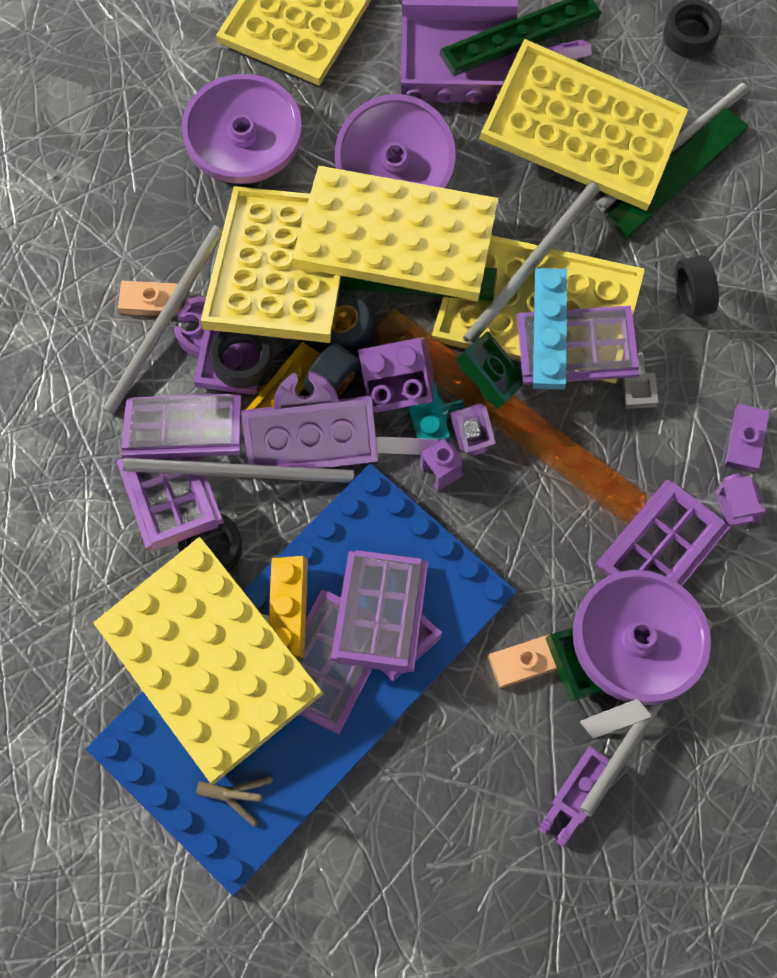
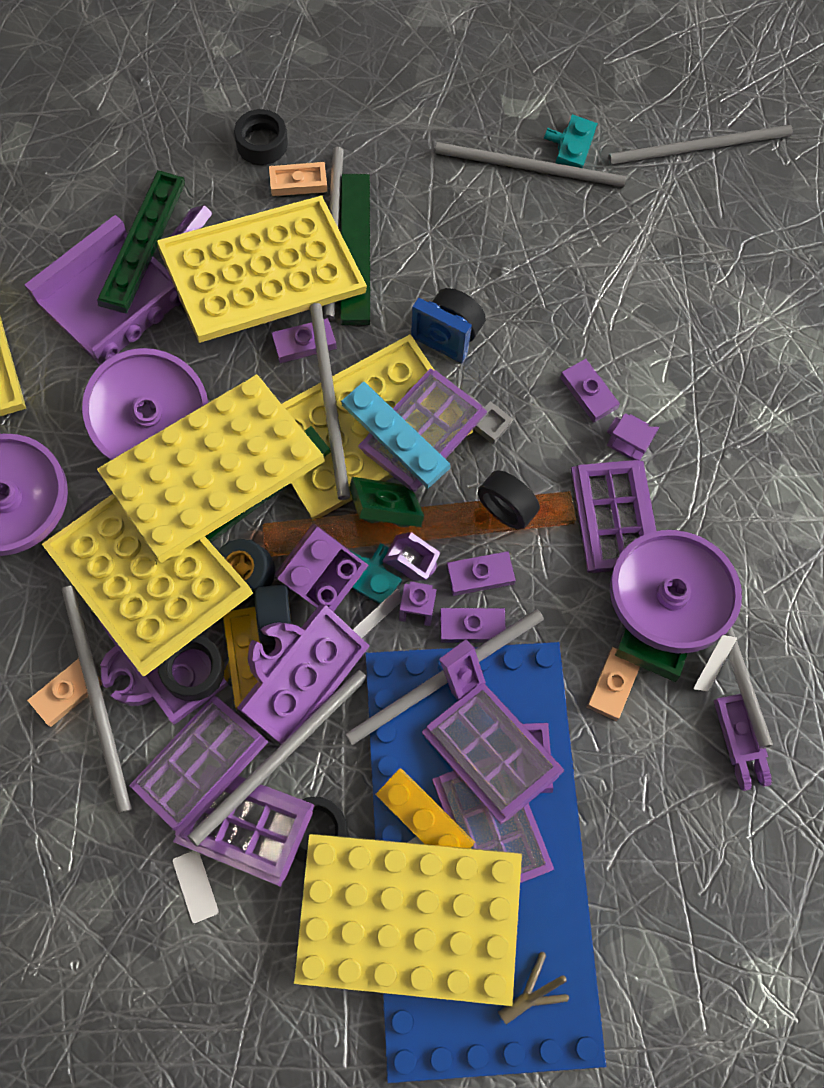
camera: 50 degrees left, 0 degrees up
none -> white sticker [173,851,219,923]
none -> light nougat plate [269,162,327,196]
none -> medium lavender plate [272,318,337,363]
none -> light grey piece [345,609,544,745]
none -> blue plate [411,297,472,364]
none -> medium lavender plate [439,640,486,701]
none -> medium lavender plate [440,608,506,643]
none -> medium lavender plate [446,551,516,596]
none -> black tyre [477,470,540,530]

